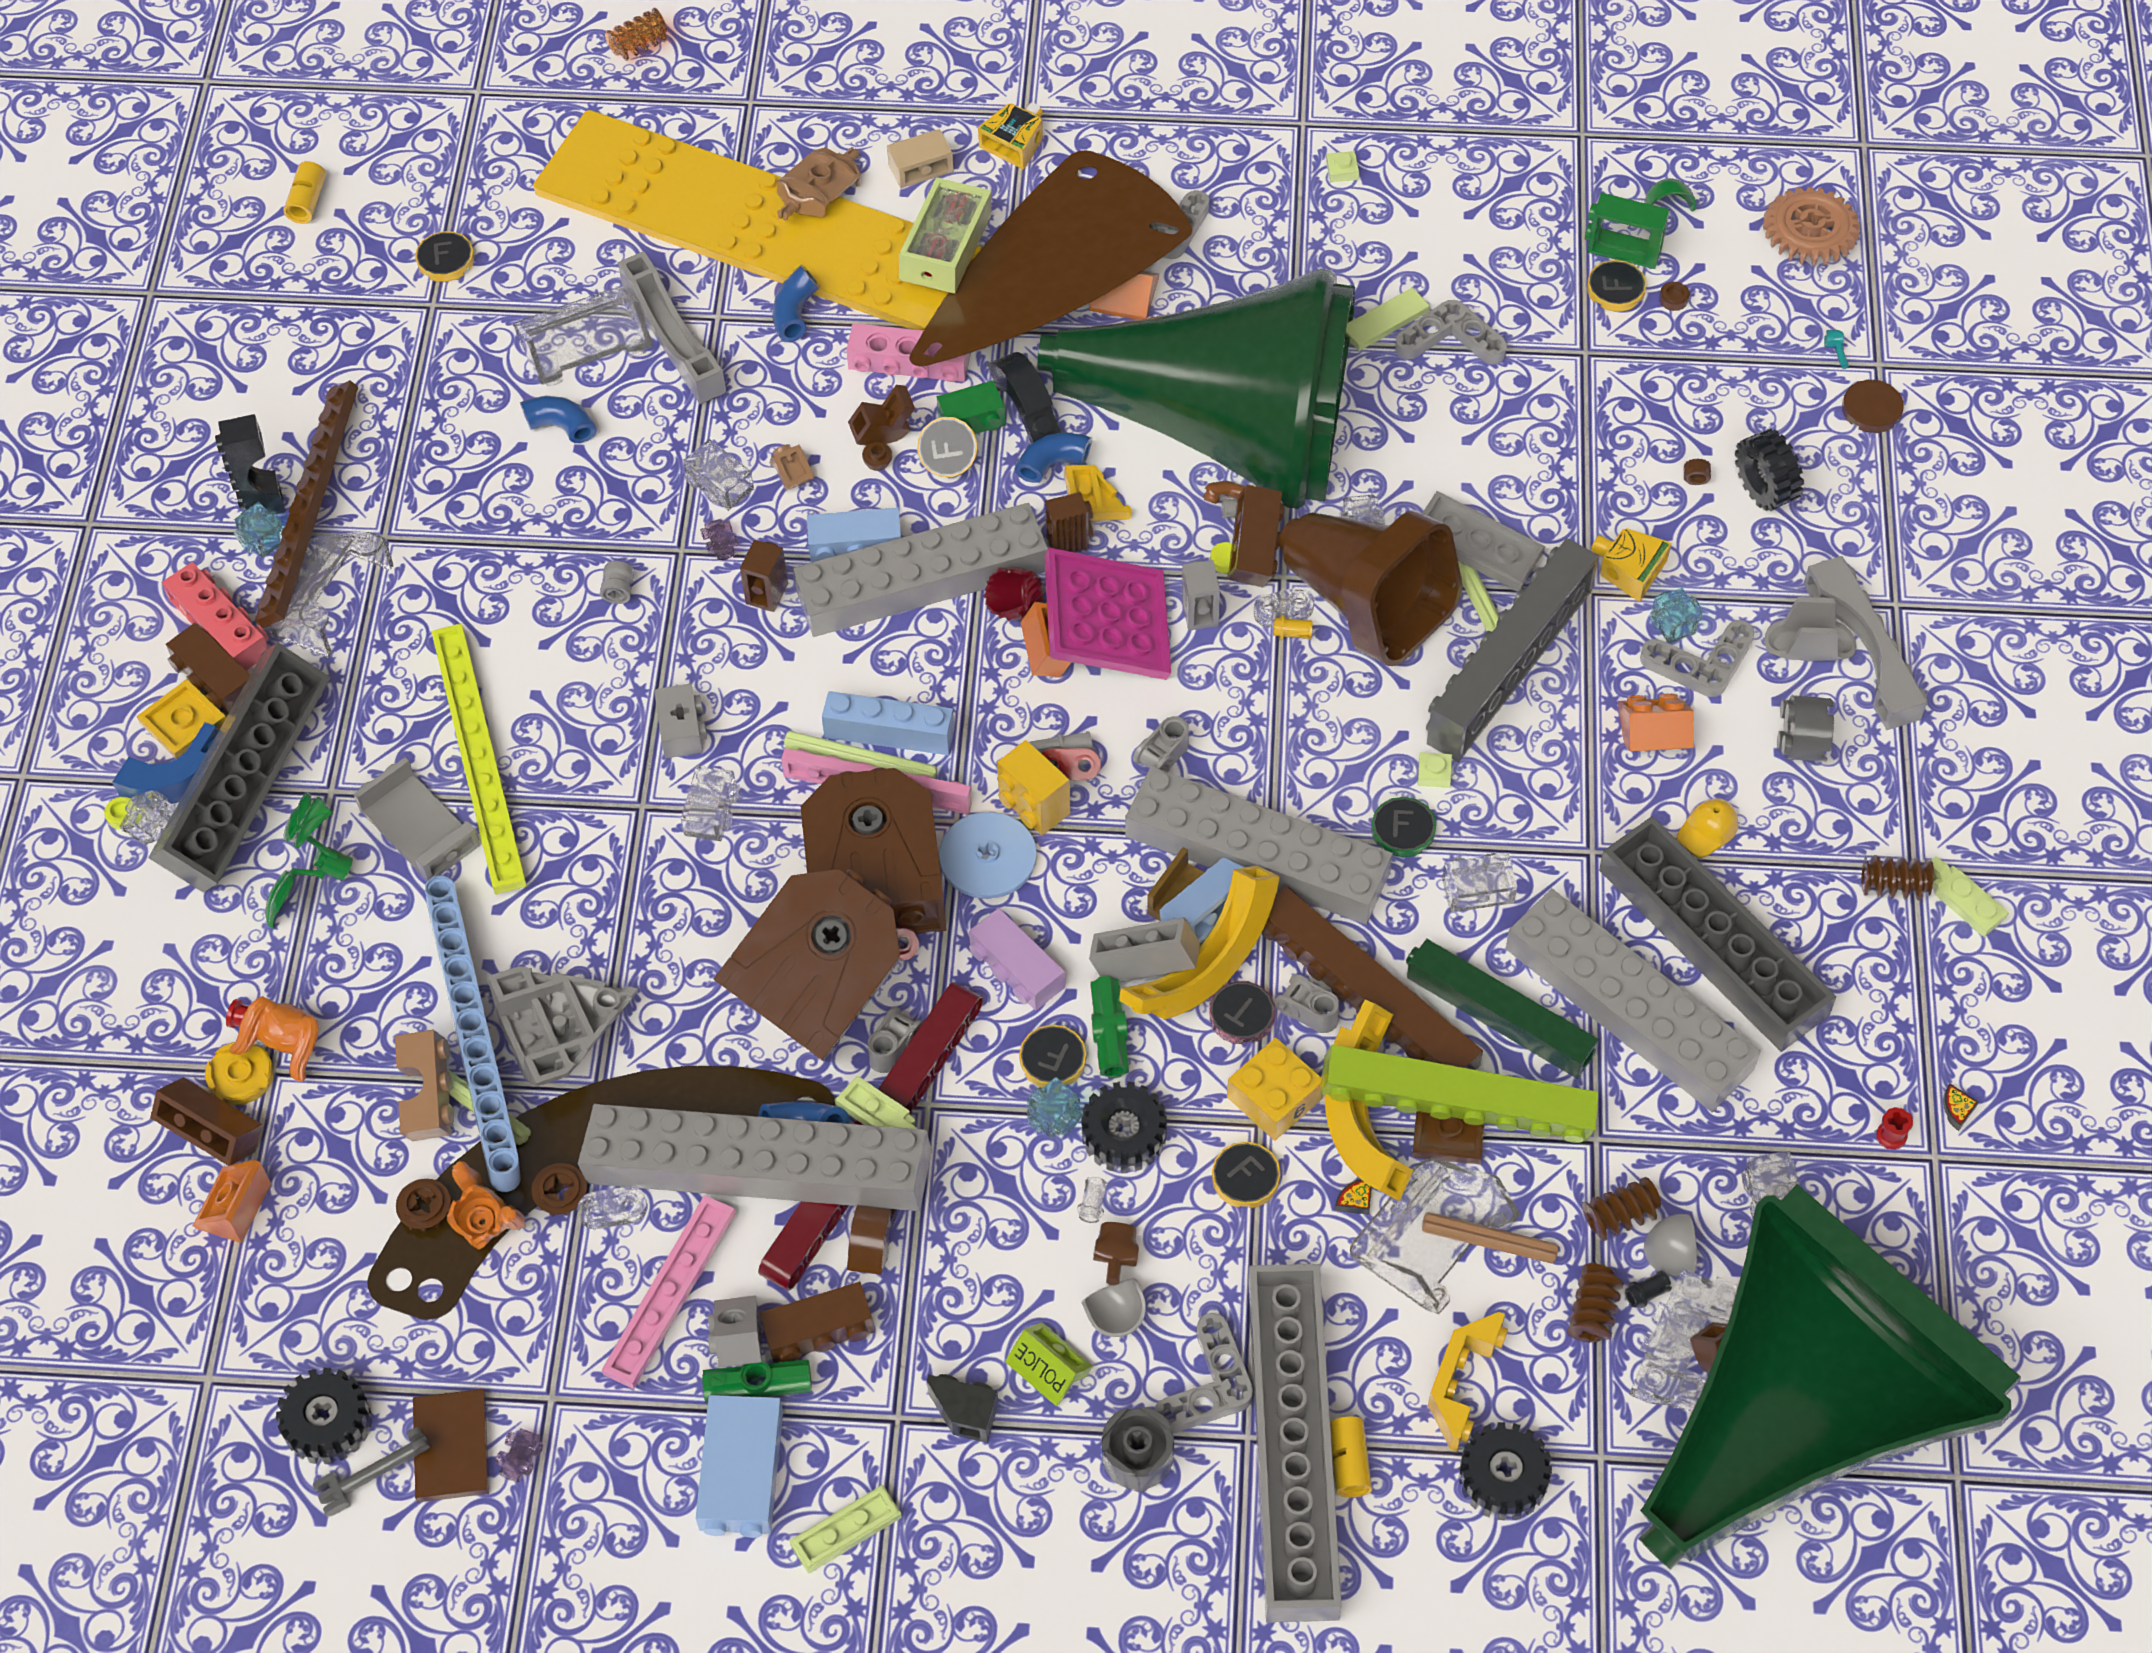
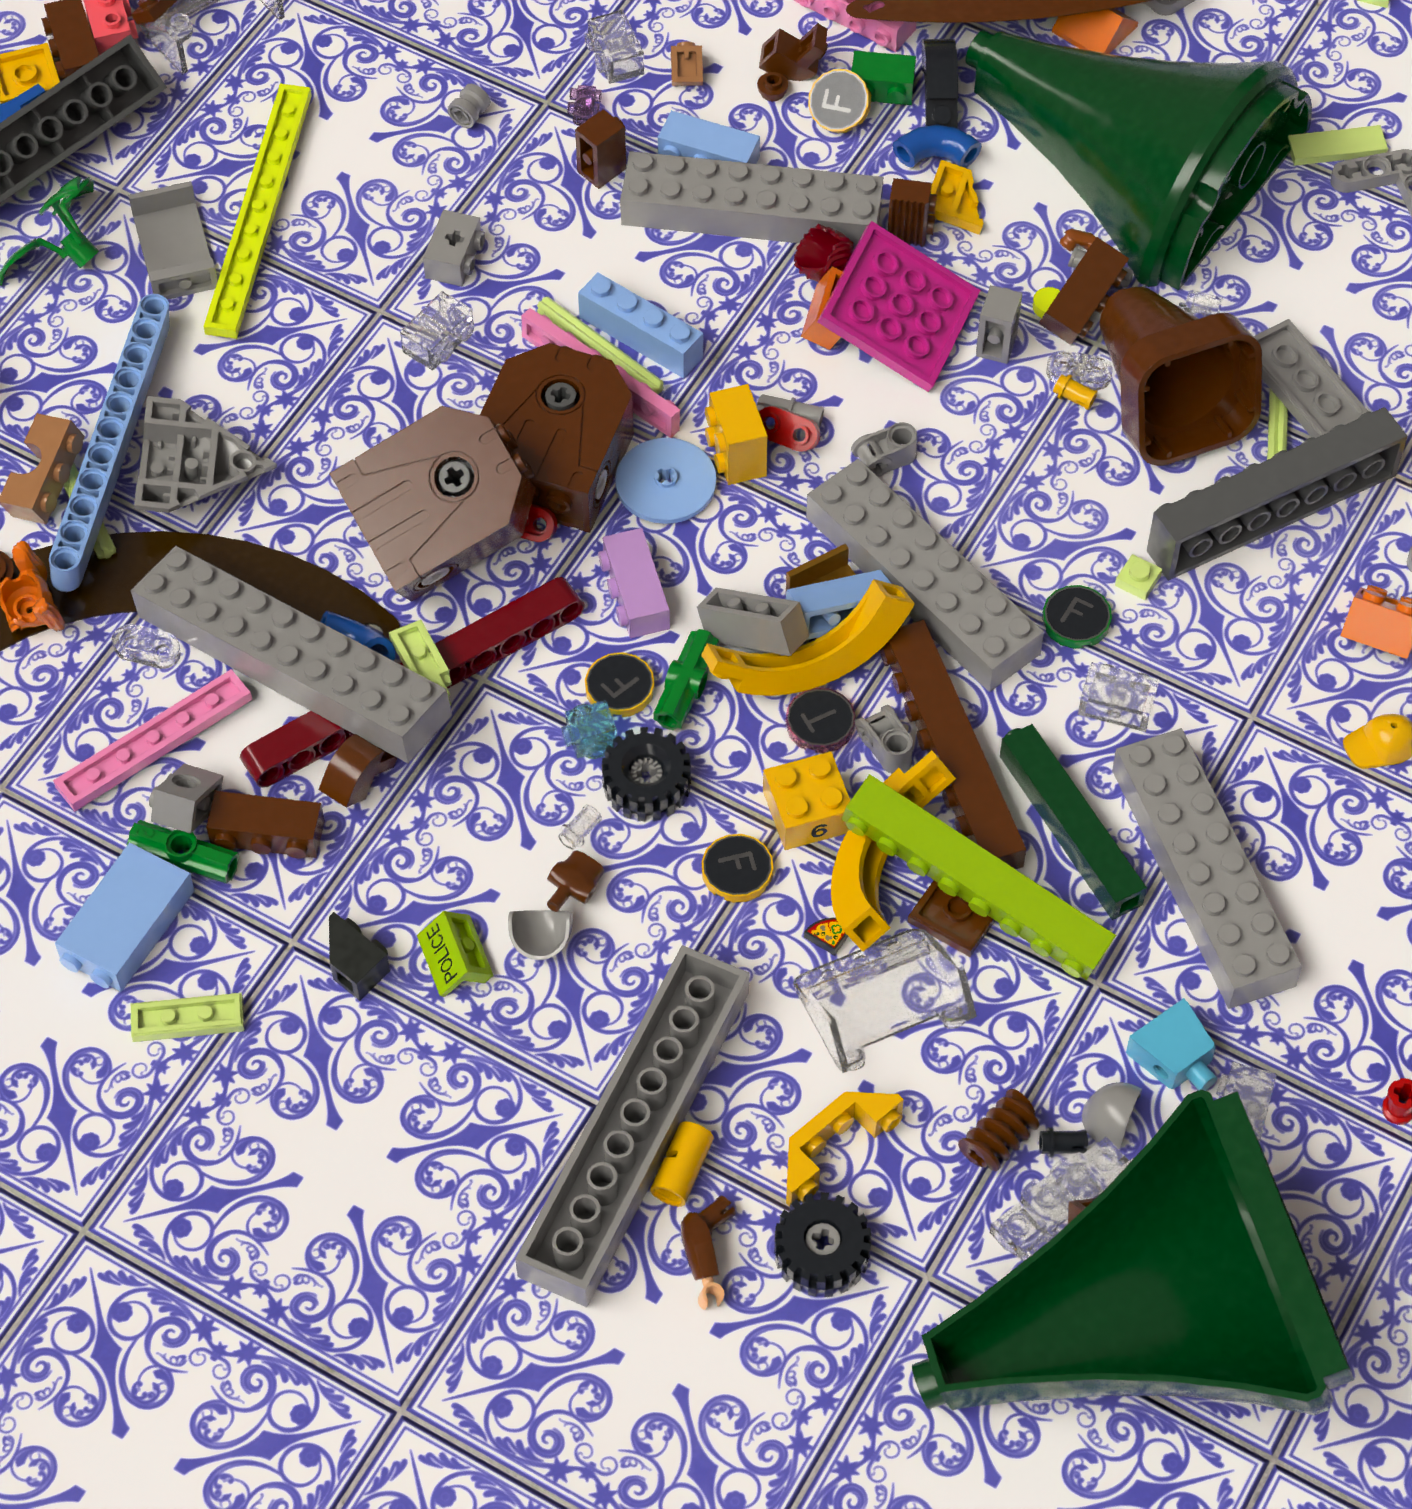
camera: 25 degrees right, 0 degrees up
reddish brown gear [531,1163,587,1217] -> none
light grey piece [868,1006,923,1073] -> none
dark grey brick [1102,1407,1174,1492] -> none
light grey beam [1154,1313,1253,1433] -> none
medium nougat axle [1422,1212,1558,1263] -> none
reddish brown piece [1582,1177,1661,1241] -> none
dark grey brick [1599,816,1837,1052] -> none
none -> reddish brown arm [681,1195,736,1310]
none -> medium azure torso [1126,998,1217,1091]

